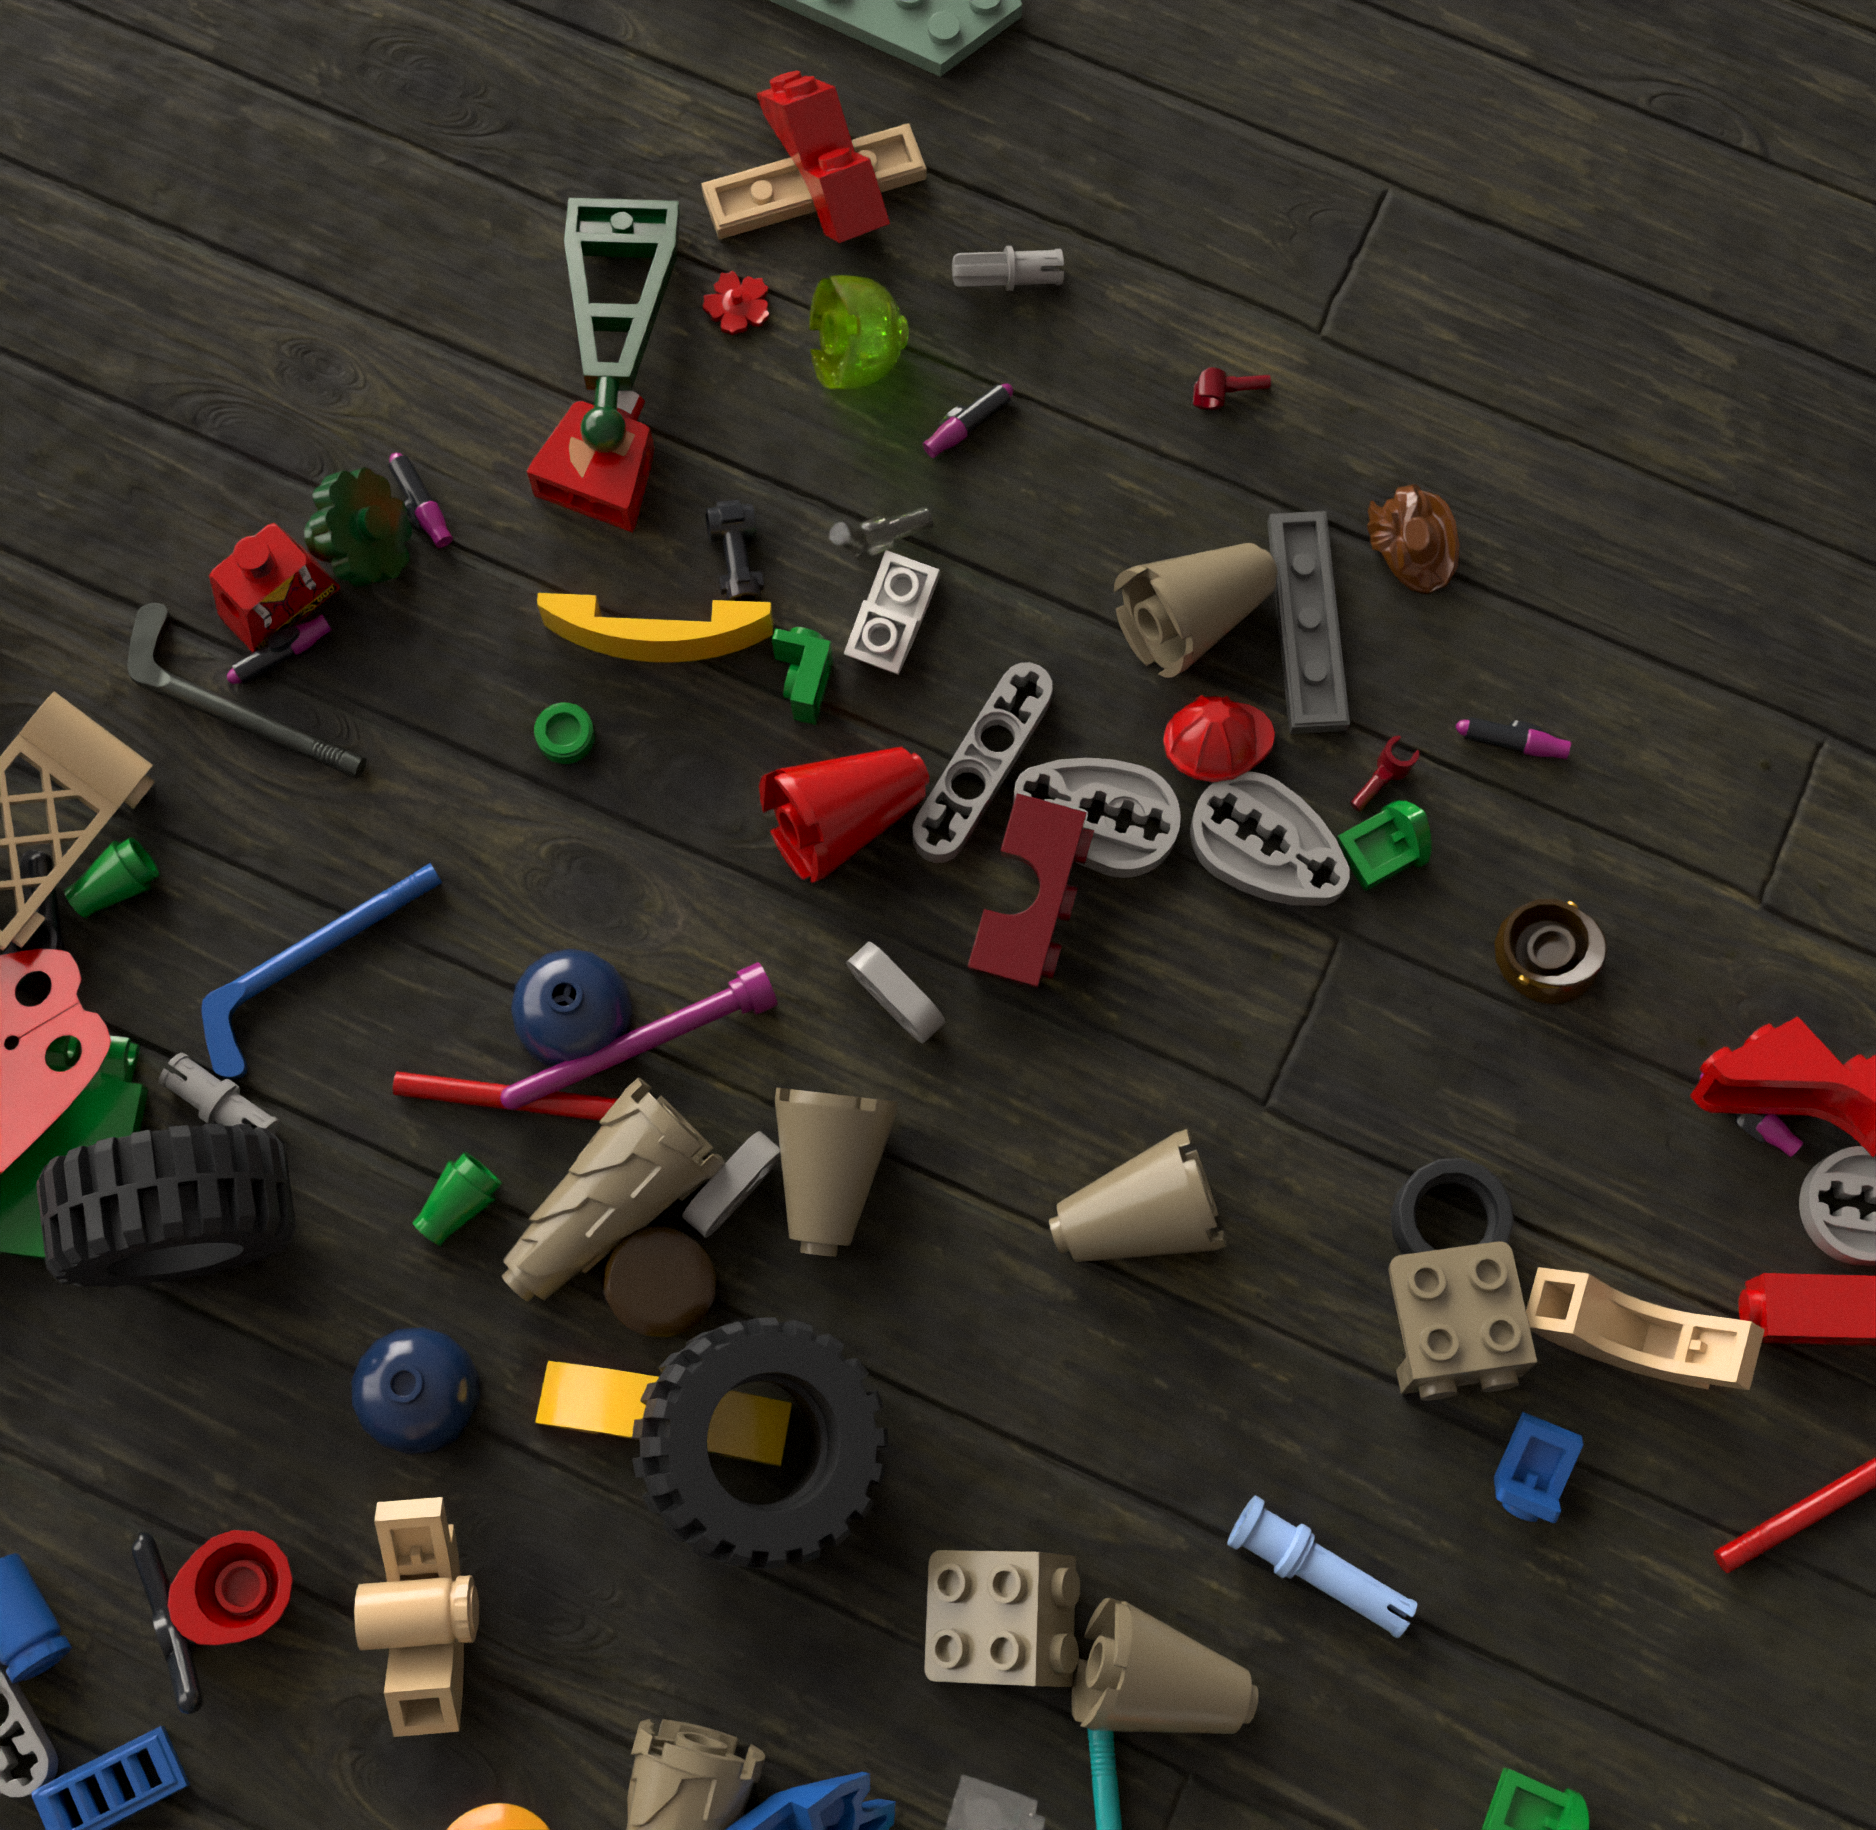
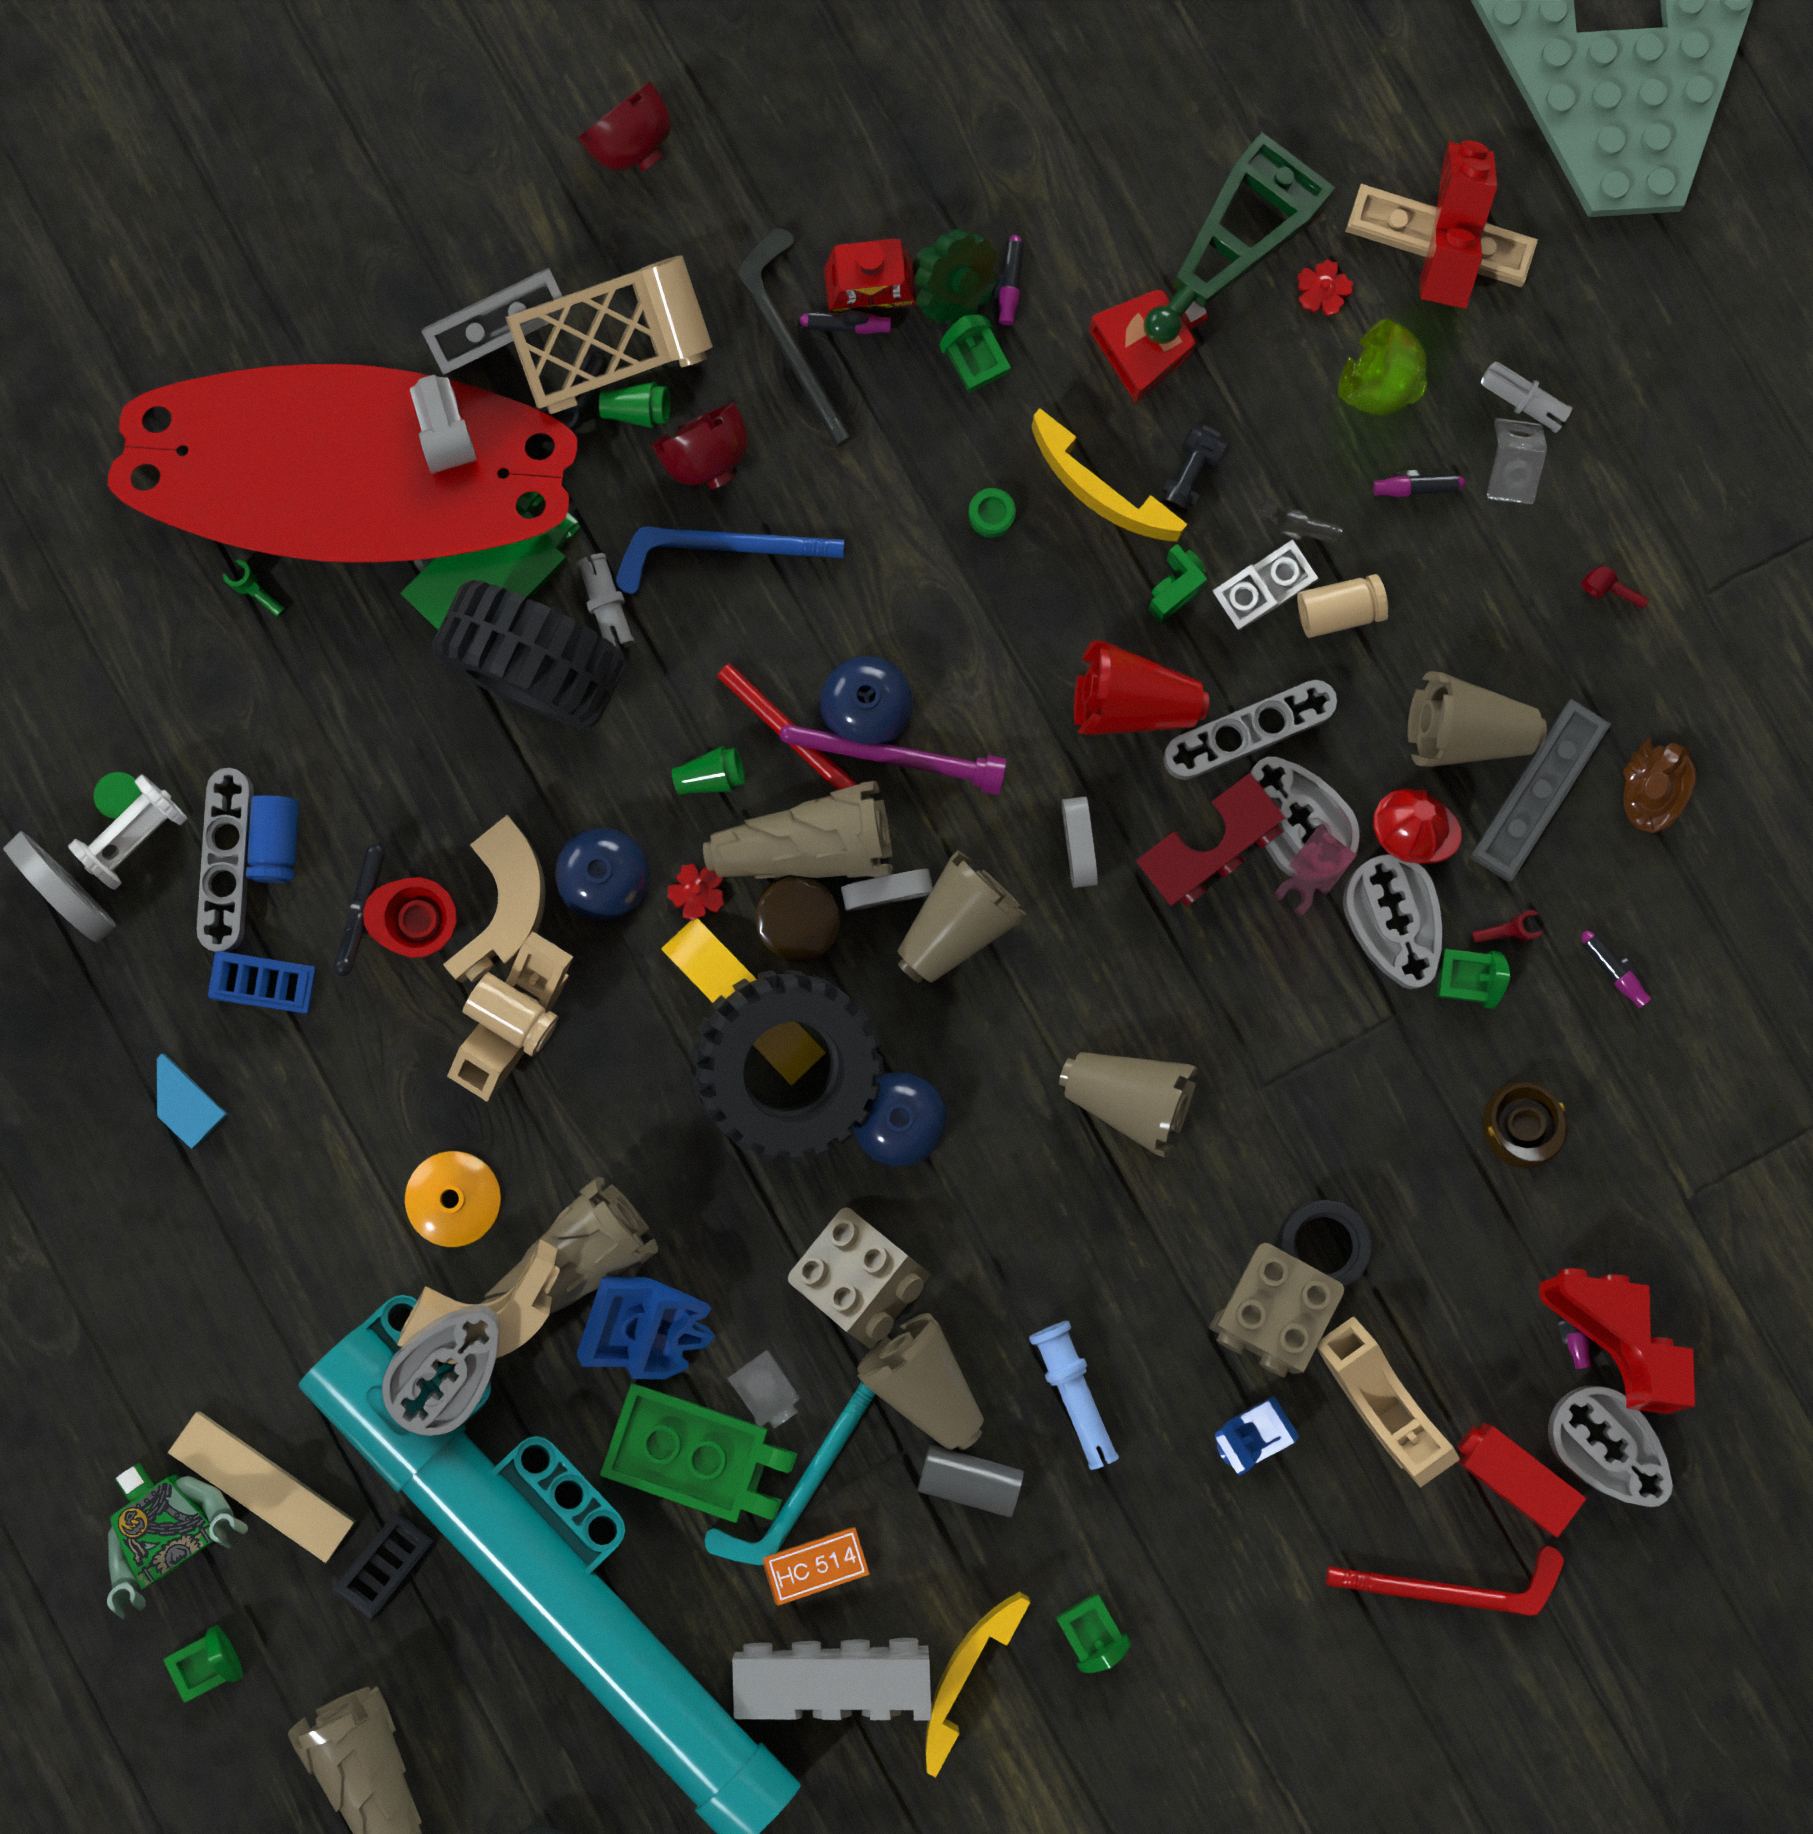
camera: 35 degrees right, 10 degrees up
none -> tan arch [443,815,546,983]
none -> dark red cylinder [651,402,748,490]
none -> red plant [667,863,724,921]
none -> dark blue cylinder [853,1072,946,1167]
none -> dark grey pin [917,1444,1024,1518]
none -> green tile [939,314,1011,393]
none -> clear pink plate [1273,826,1357,917]
none -> tan piece [1297,574,1388,638]
none -> clear bracket [1487,418,1547,504]

